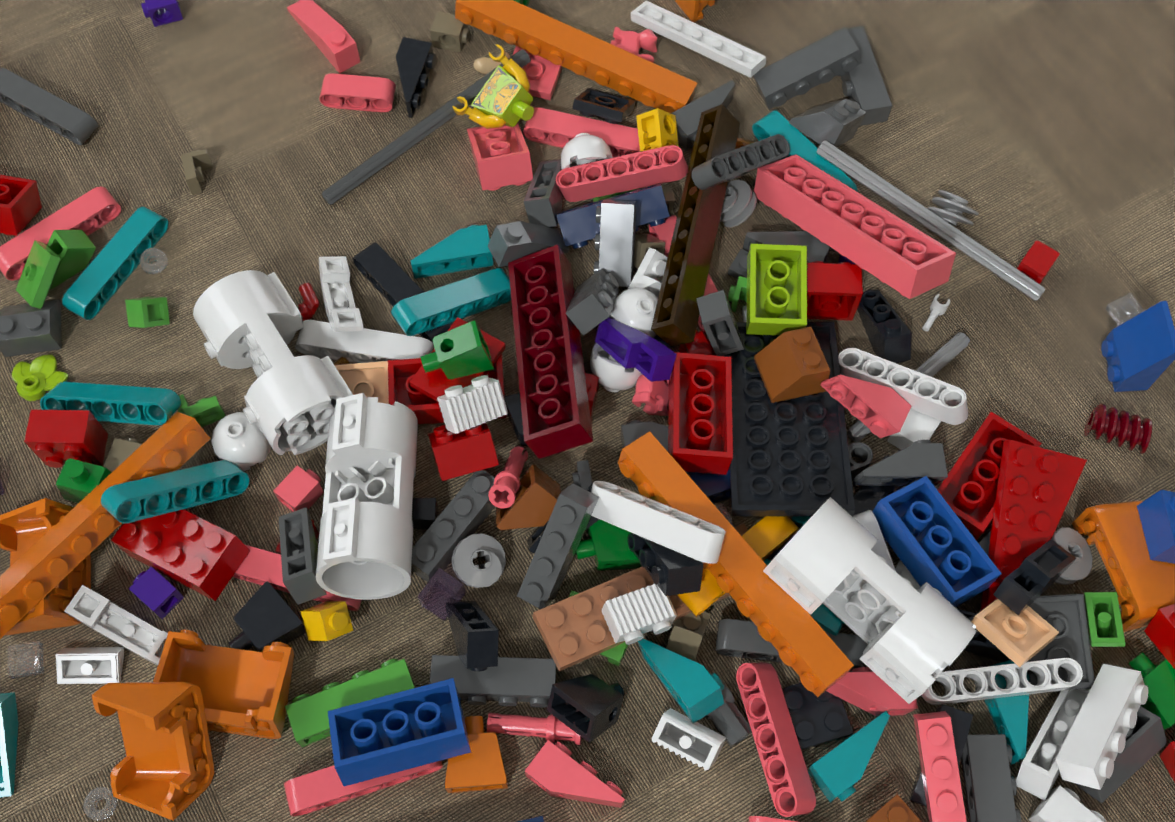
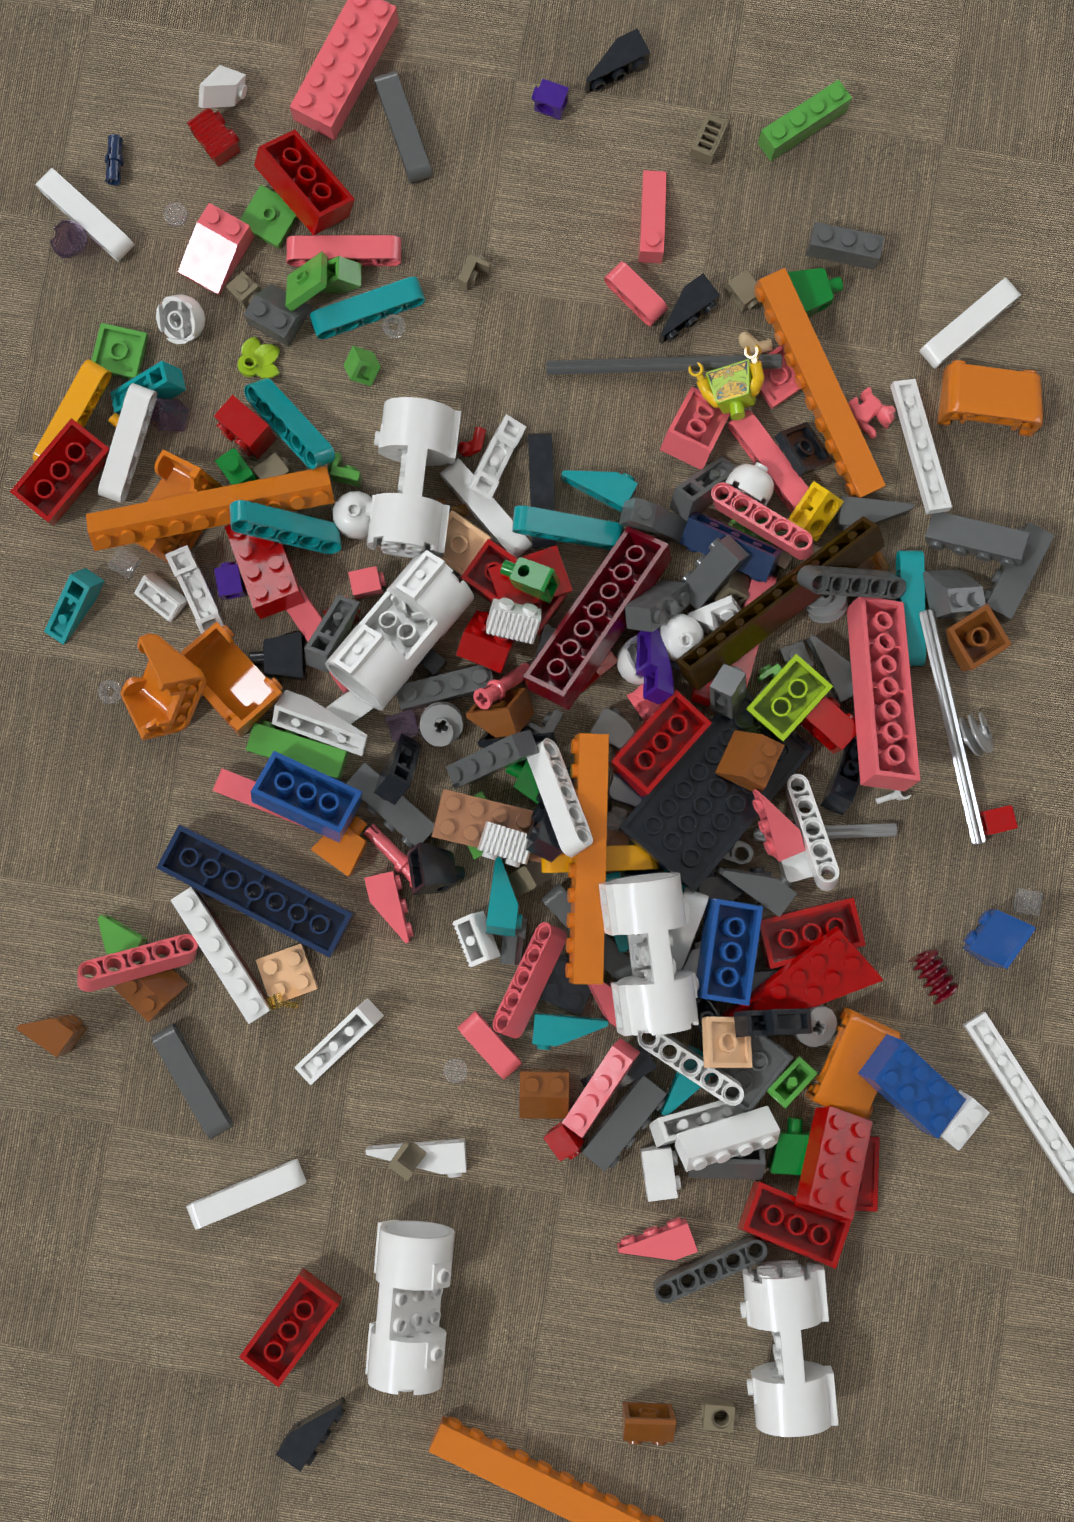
camera: 40 degrees right, 20 degrees up
yellow brick [301,601,354,641] -> none
none -> white slope [272,690,368,756]
none -> white slope [325,691,373,724]
none -> dark orange slope [946,603,1012,671]

